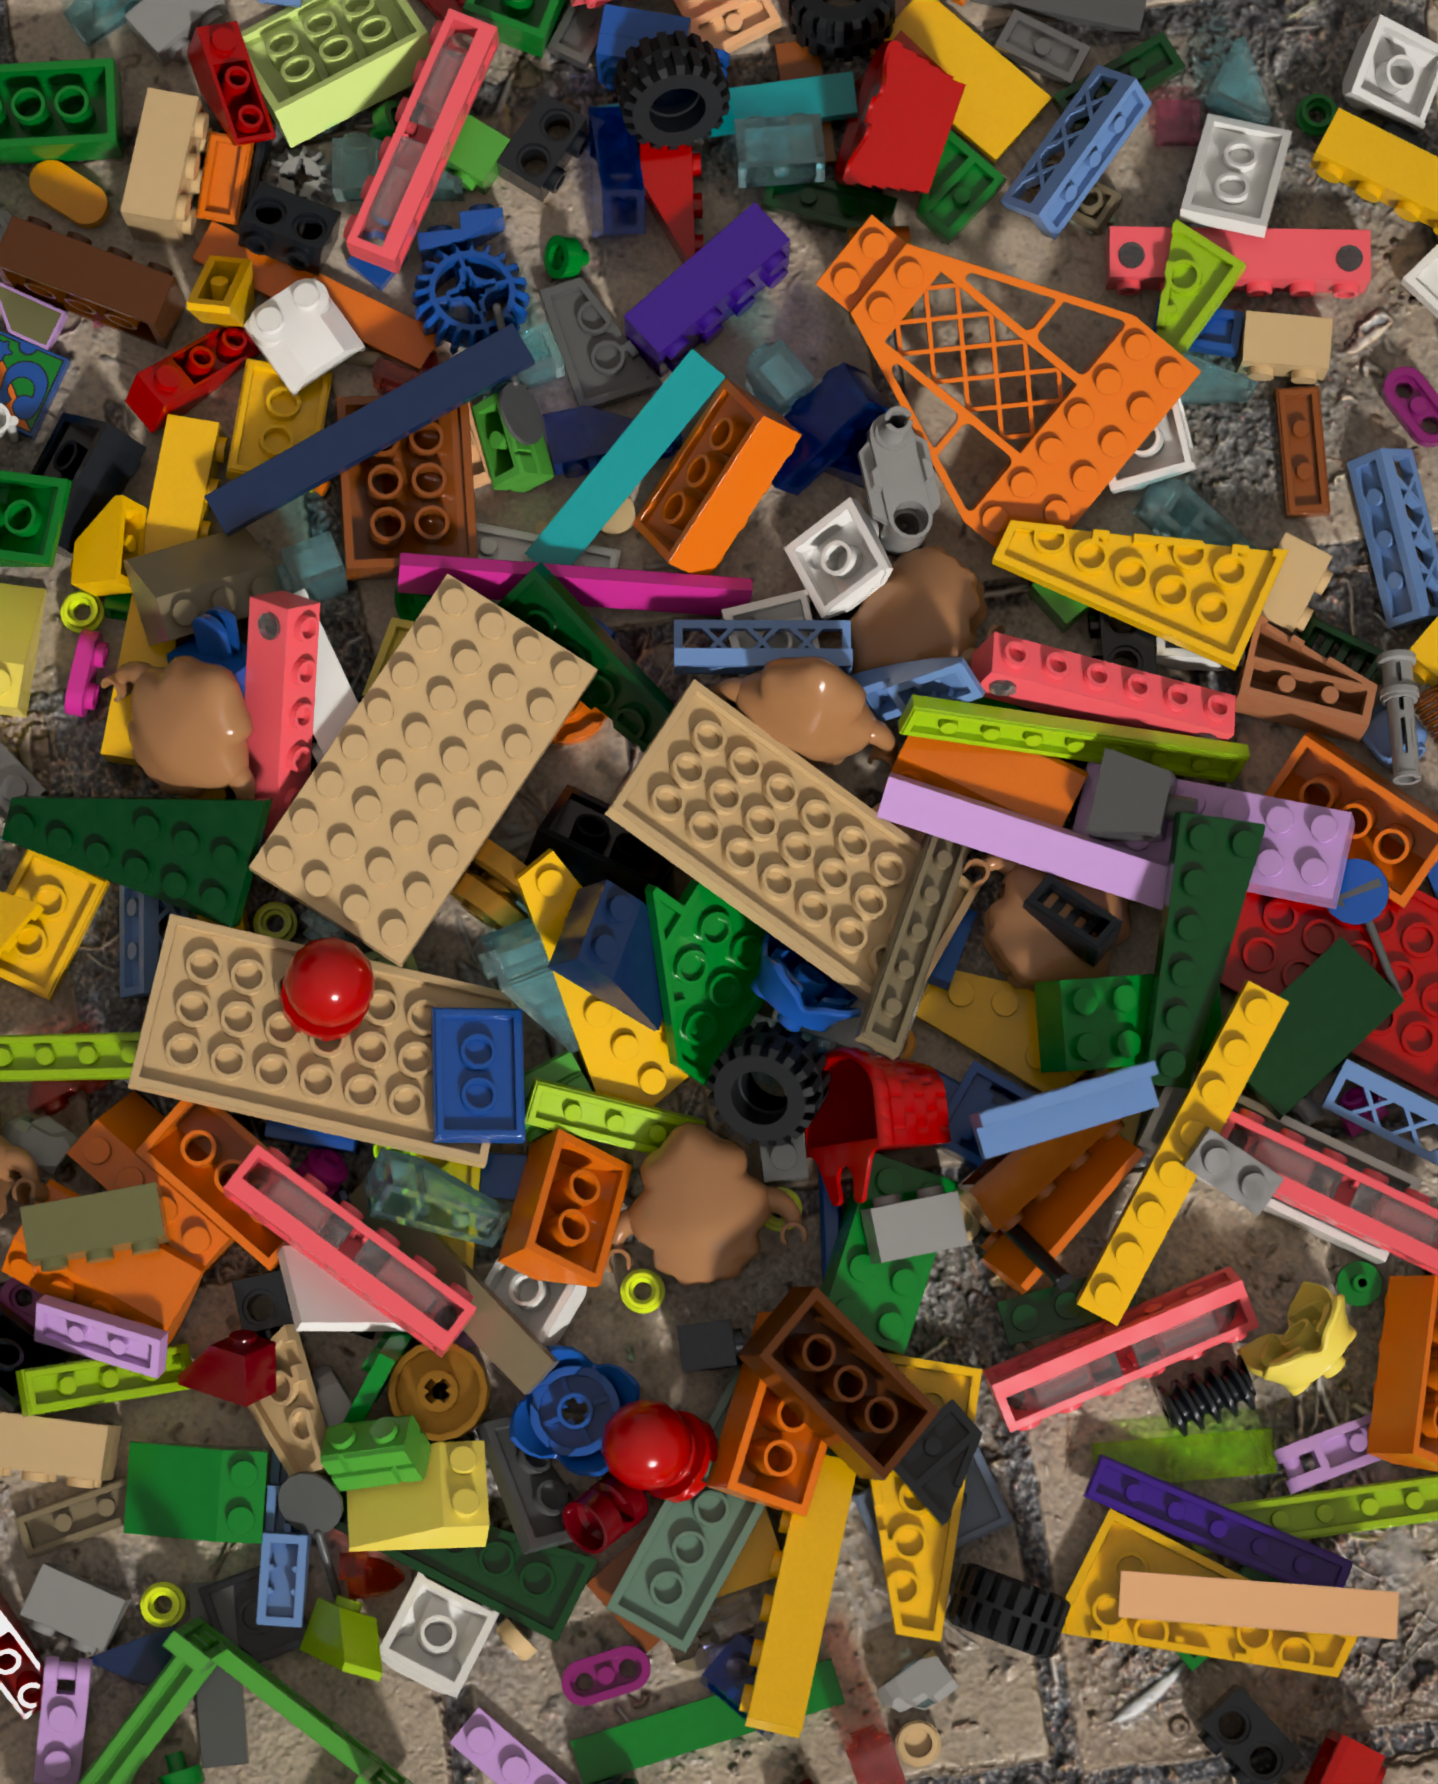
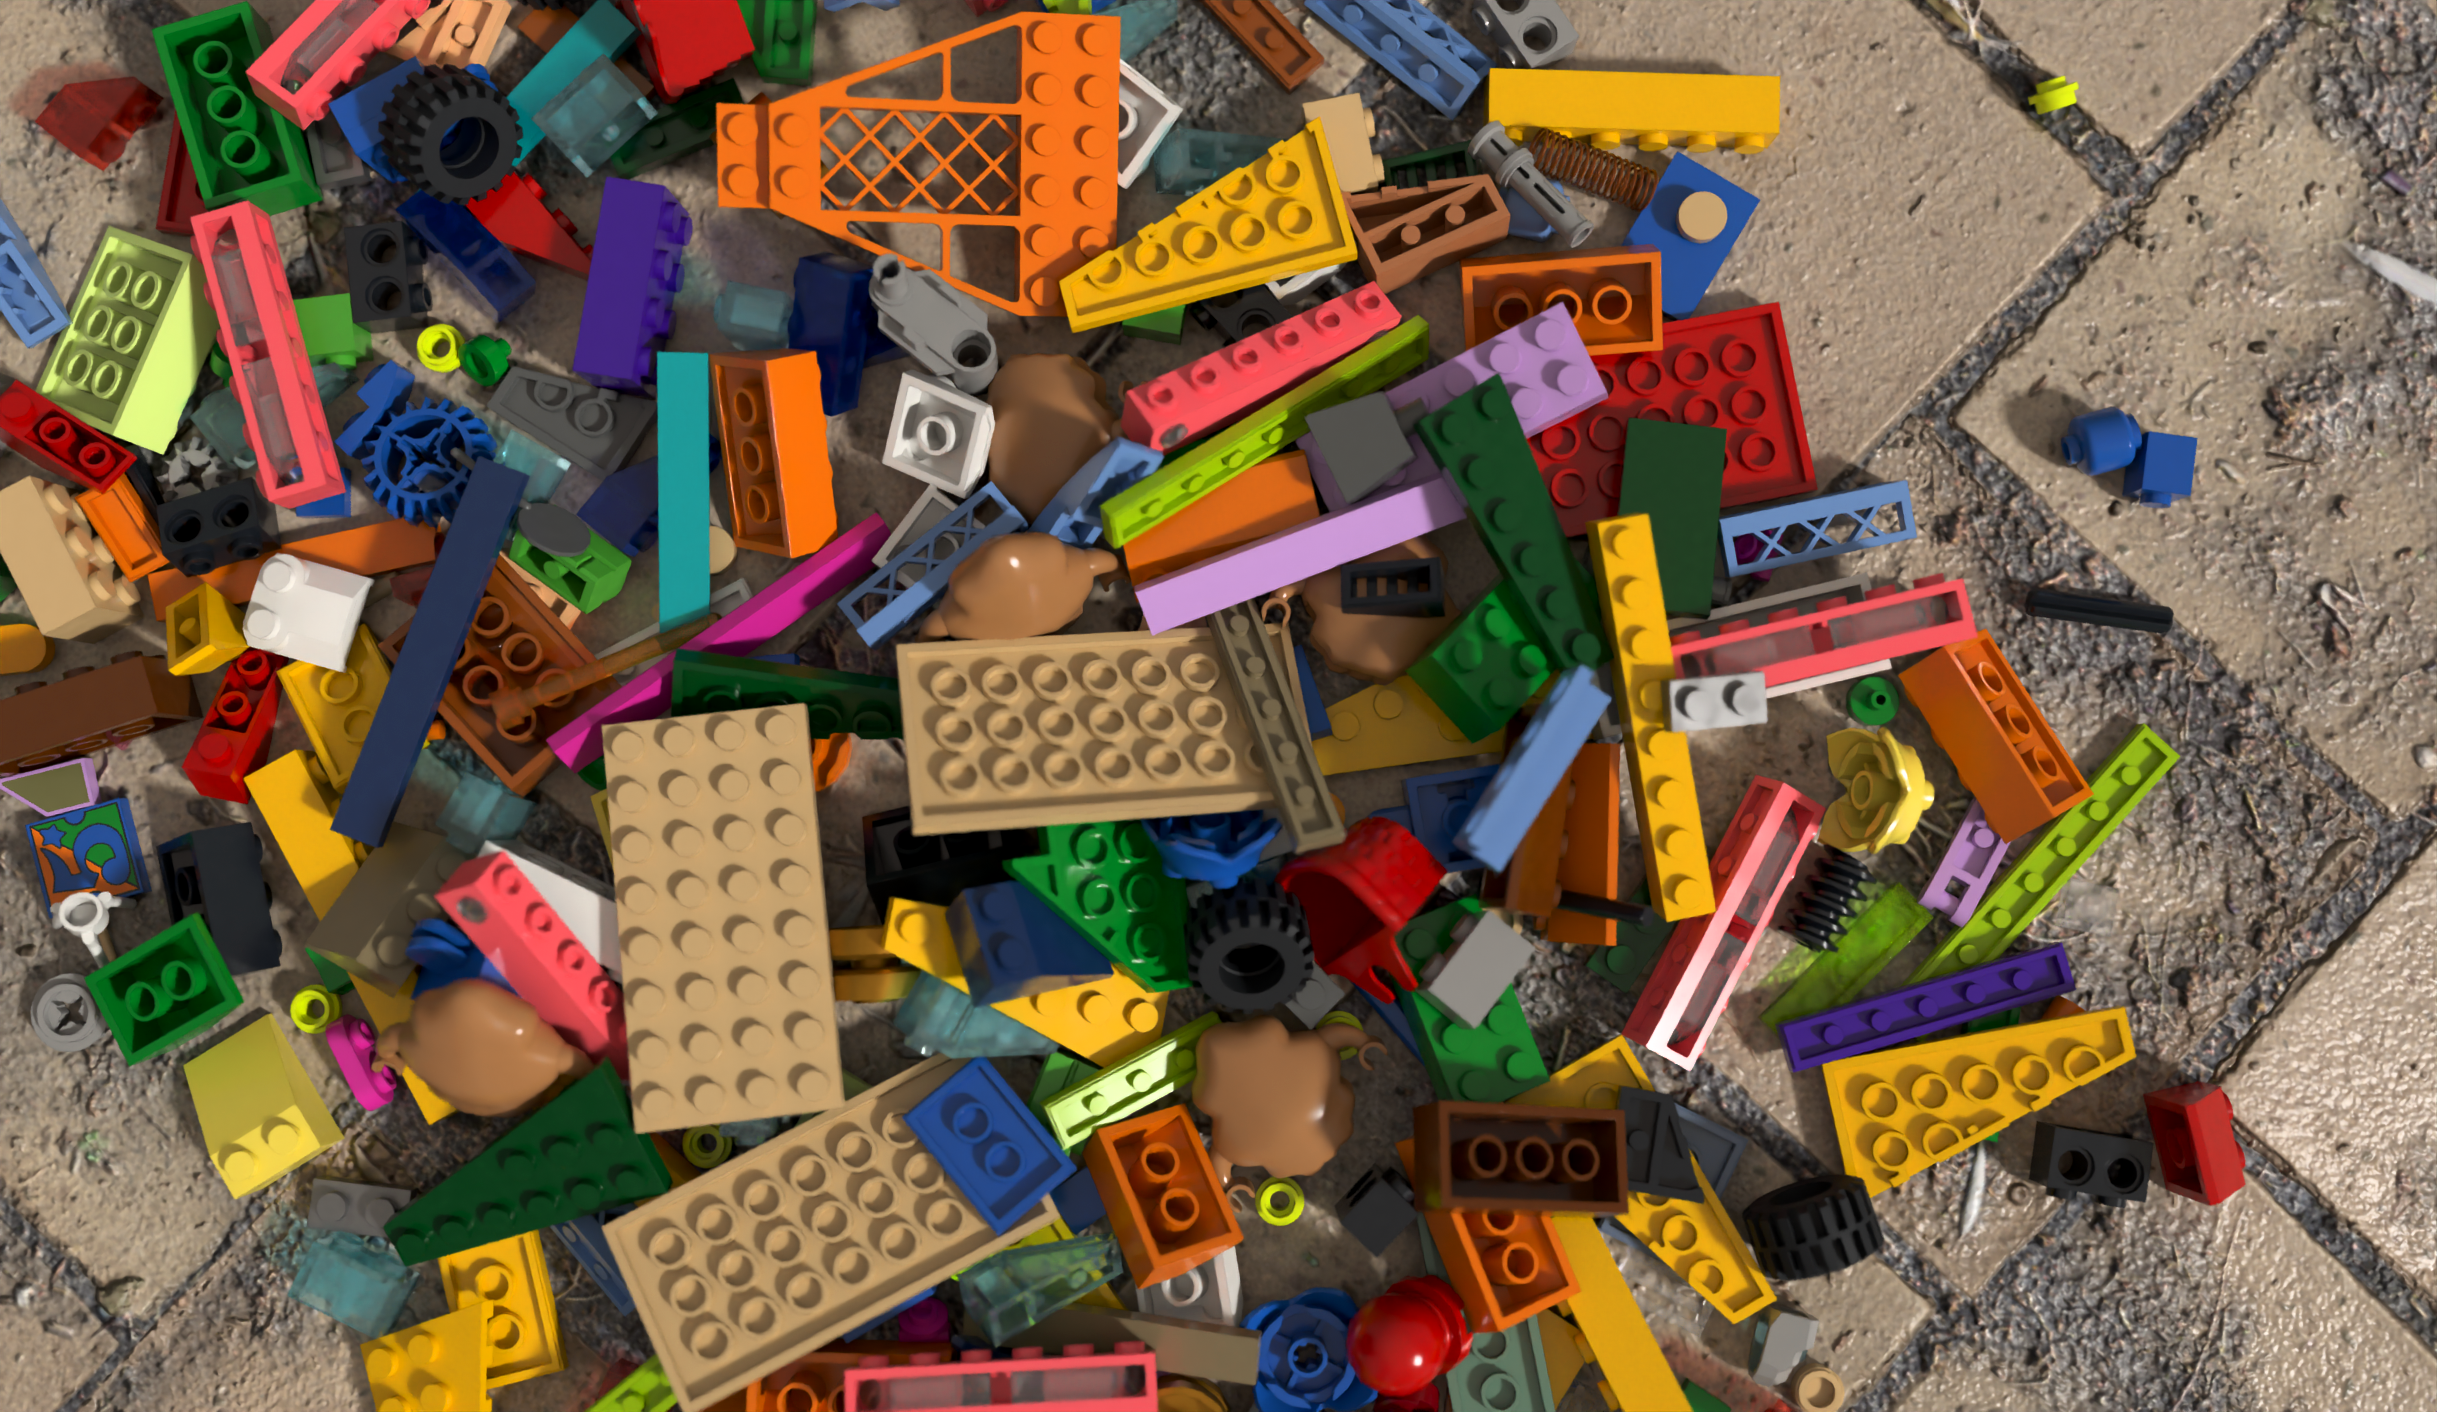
camera: 40 degrees left, 5 degrees up
yellow slope [70,495,147,596] -> none
red tile [279,937,375,1042] -> none
light nougat tile [1118,1570,1399,1640] -> none
blue piece [1328,858,1403,998] -> none
none -> neon yellow plate [417,324,466,373]
none -> clear orange piece [489,612,723,730]

